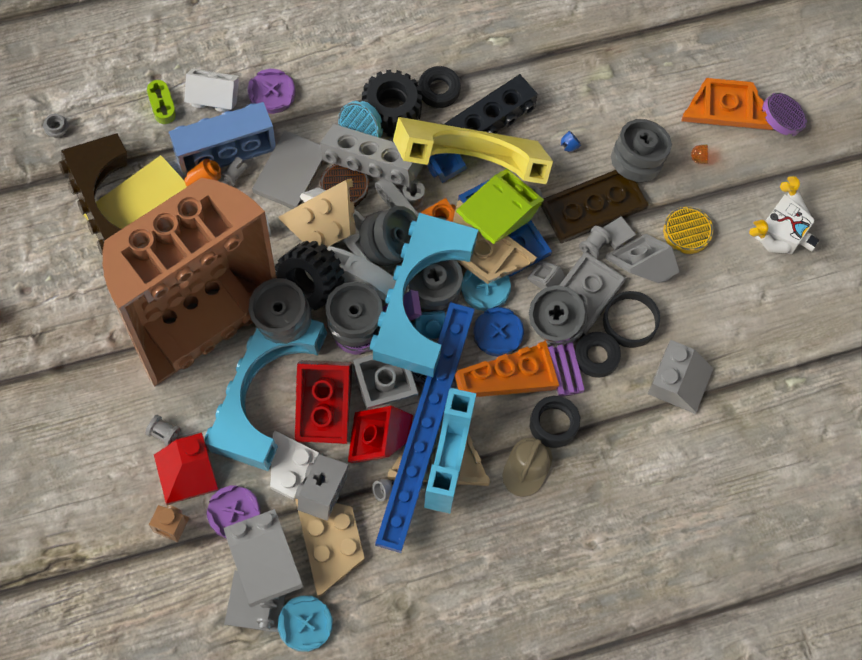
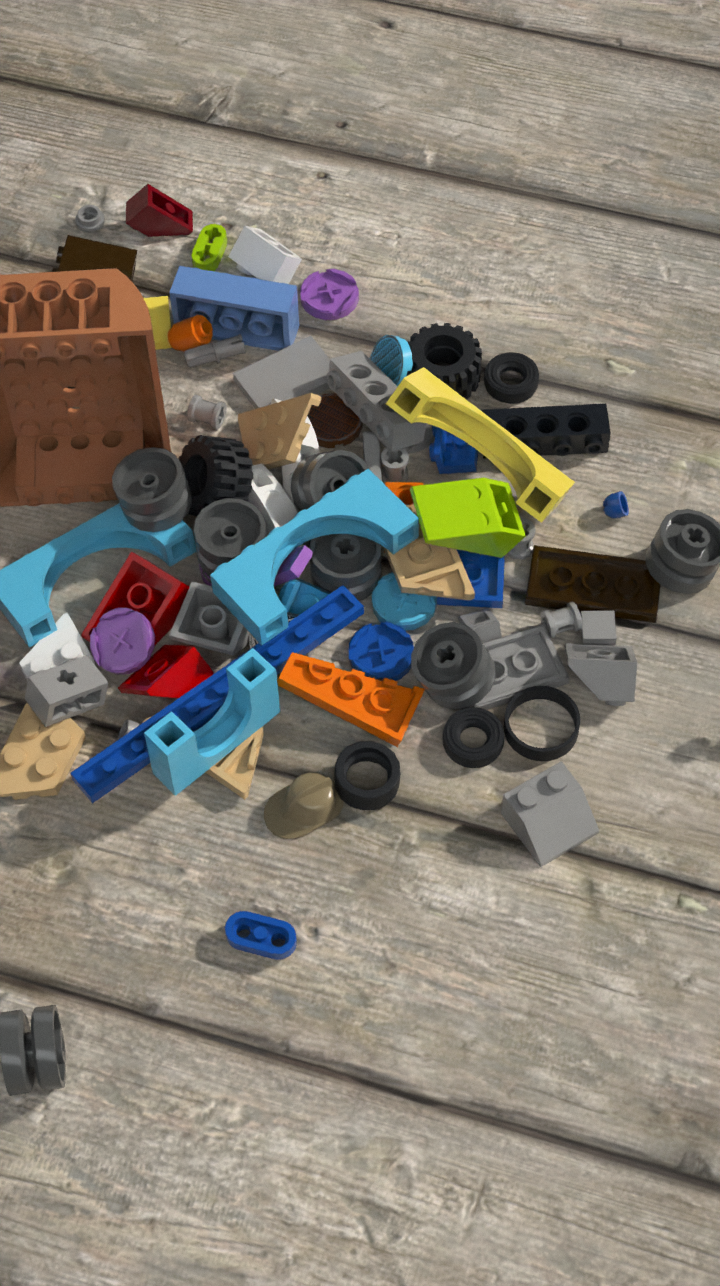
camera: 40 degrees right, 10 degrees down
medium lavender tile [548,343,584,396] -> none
tile [663,206,713,254] -> none
none -> medium lavender tile [90,608,155,675]
none -> dark red slope [126,184,193,237]
none -> blue plate [225,911,297,960]

